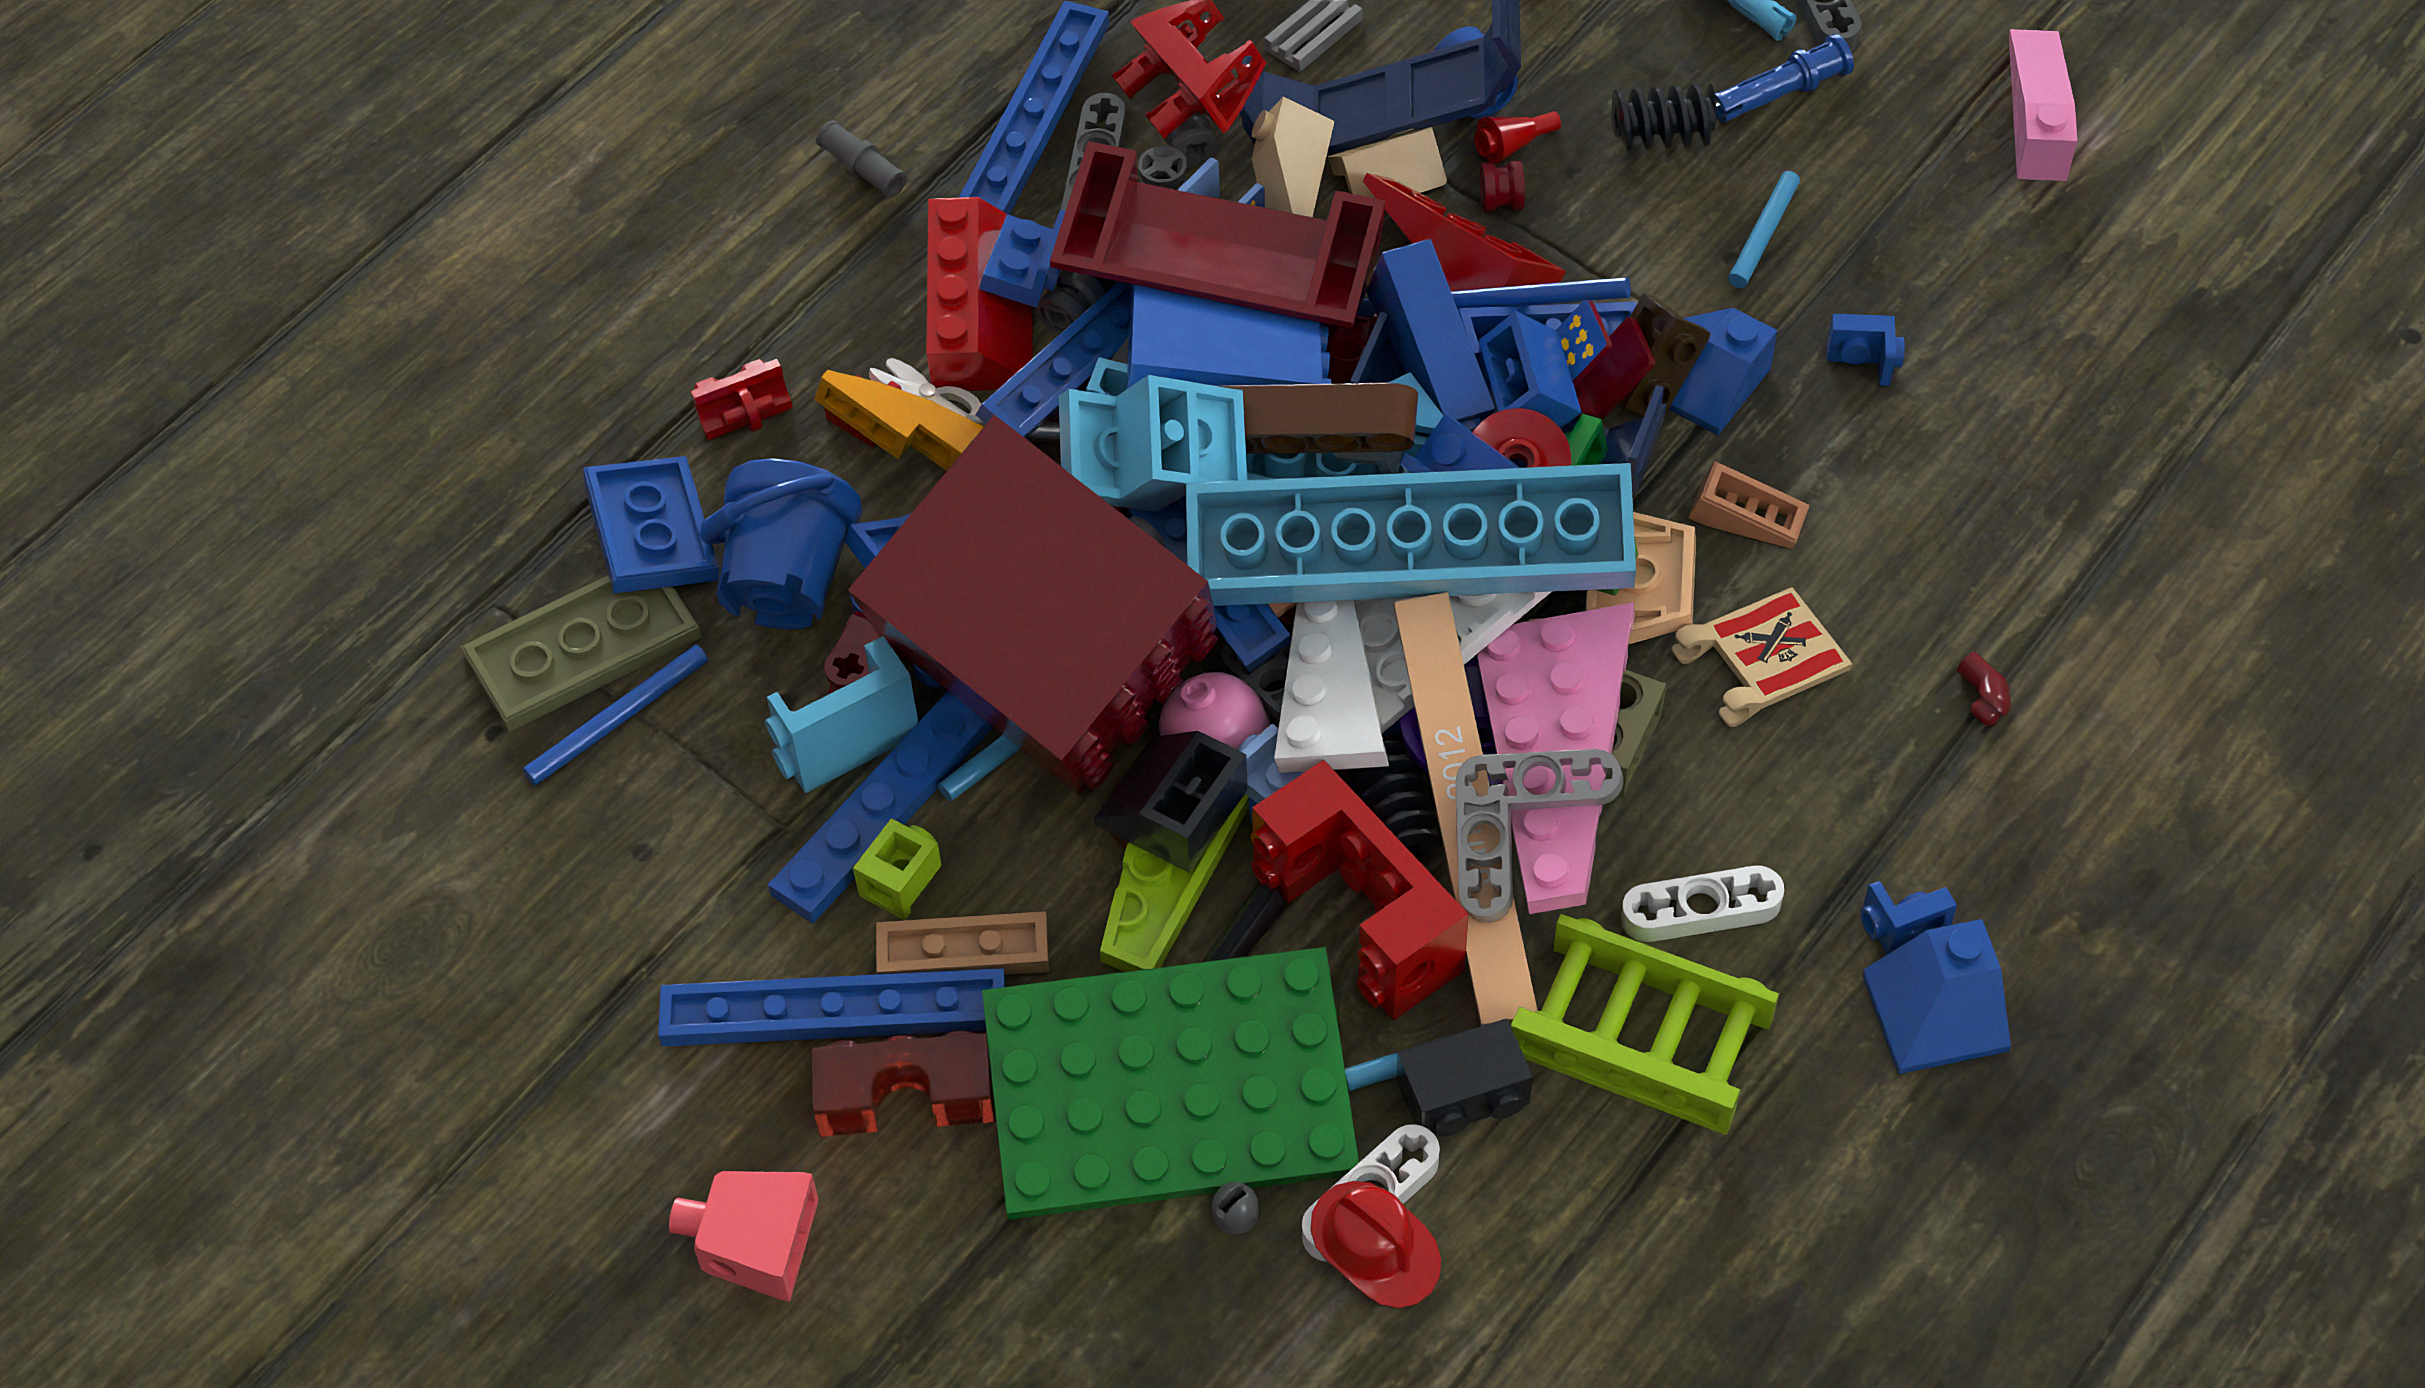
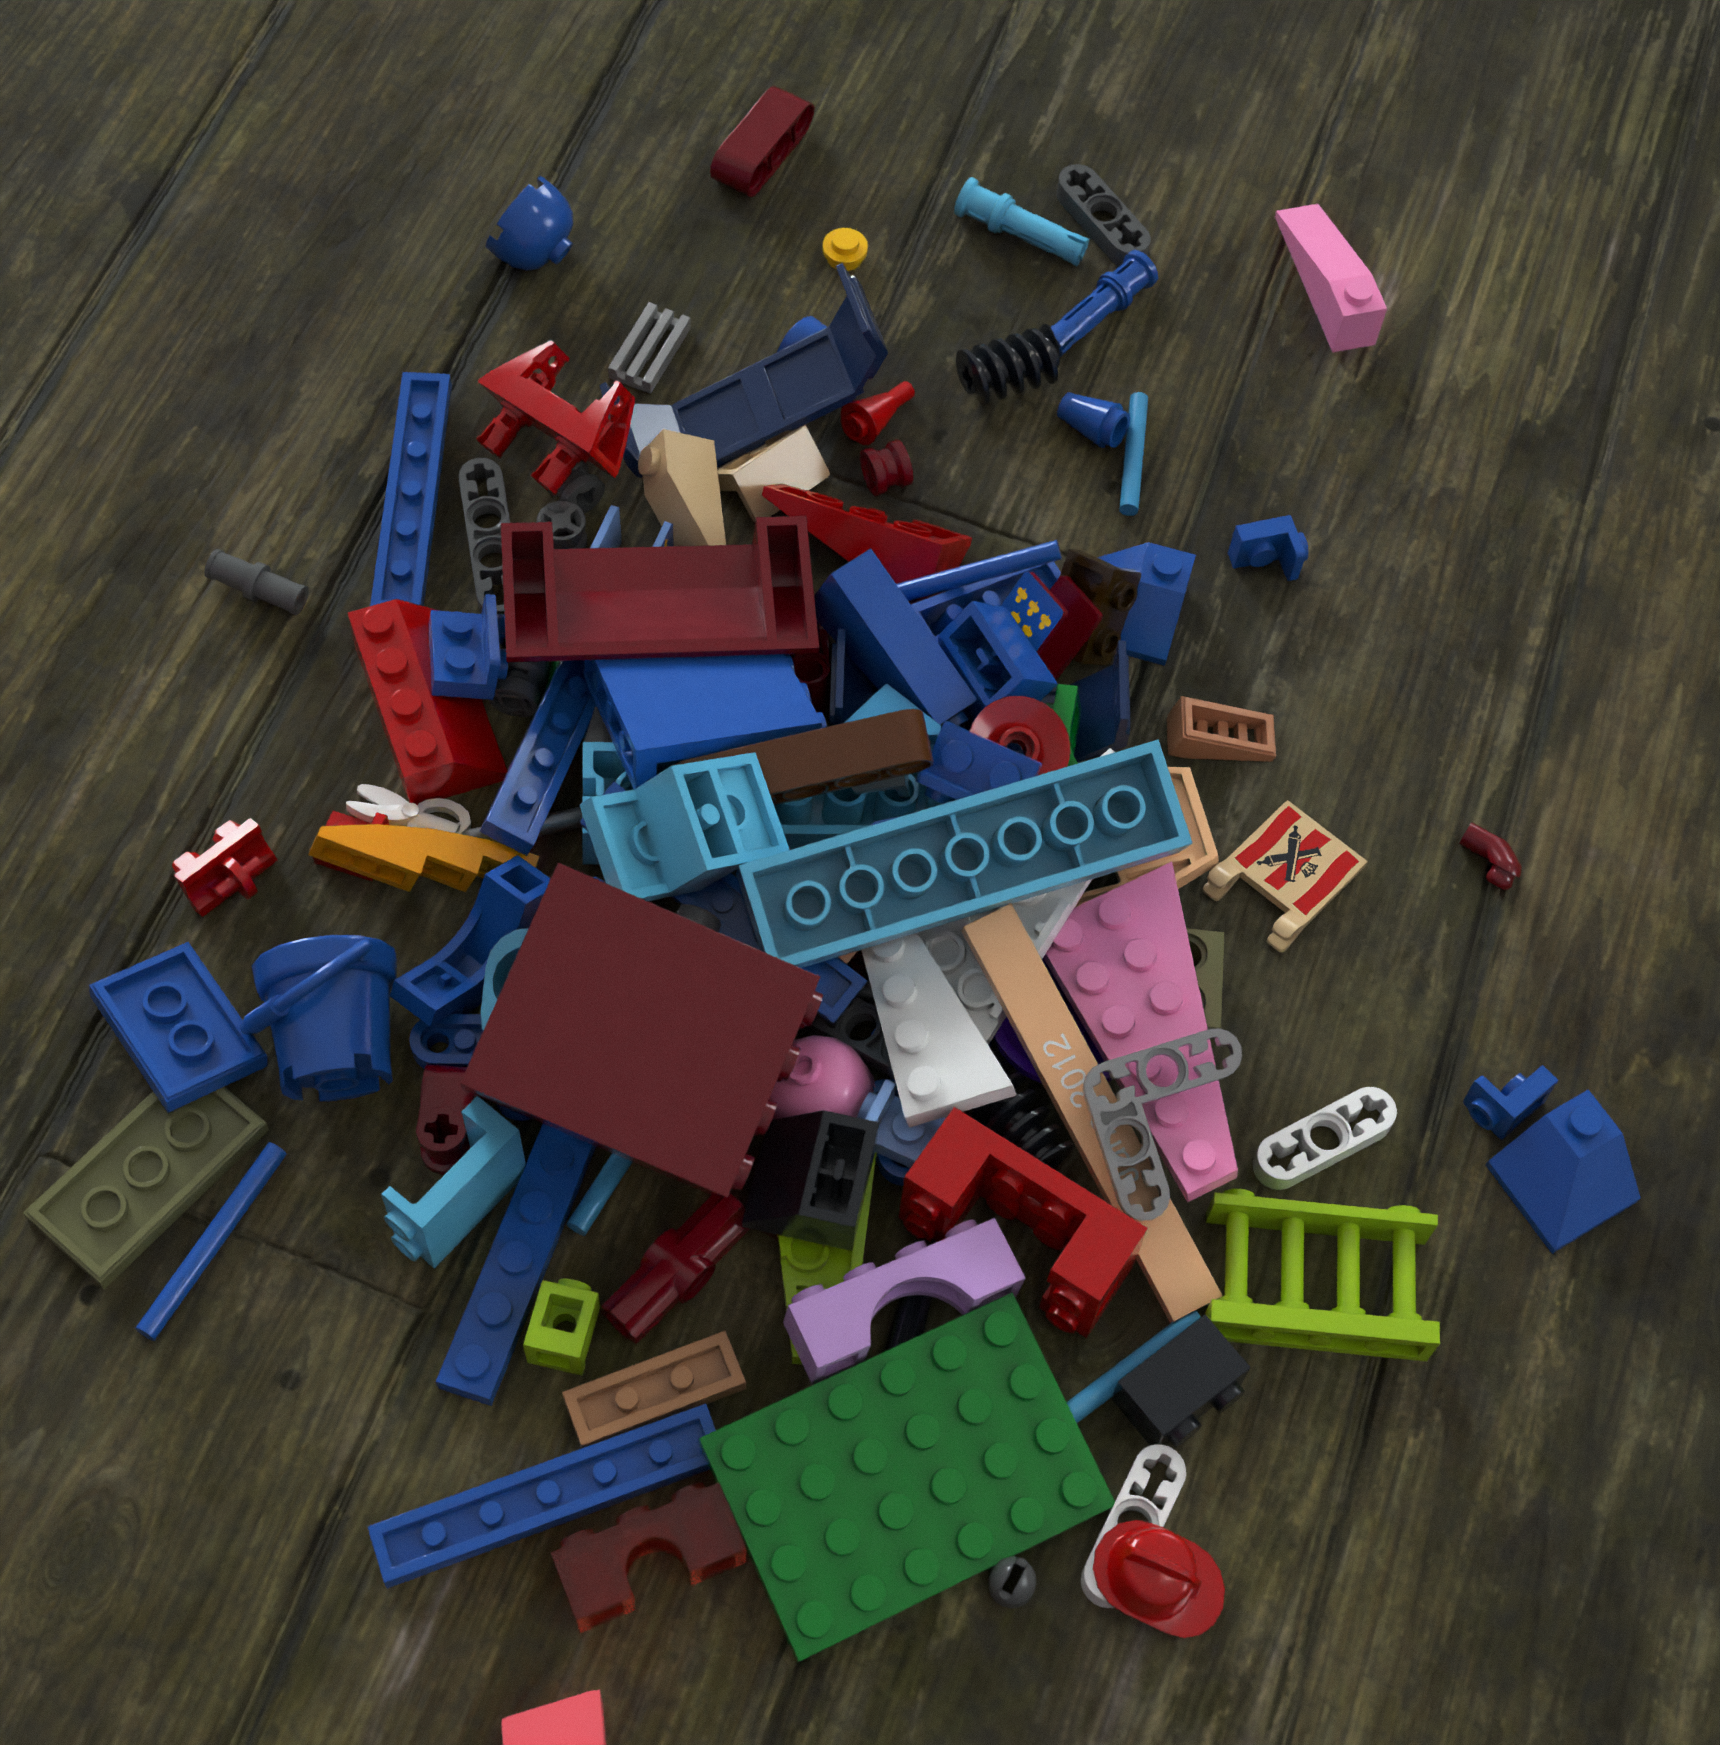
camera: 25 degrees left, 5 degrees up
none -> dark red piece [601,1193,750,1345]
none -> lavender arch [783,1218,1025,1385]
none -> blue cone [1057,392,1130,448]

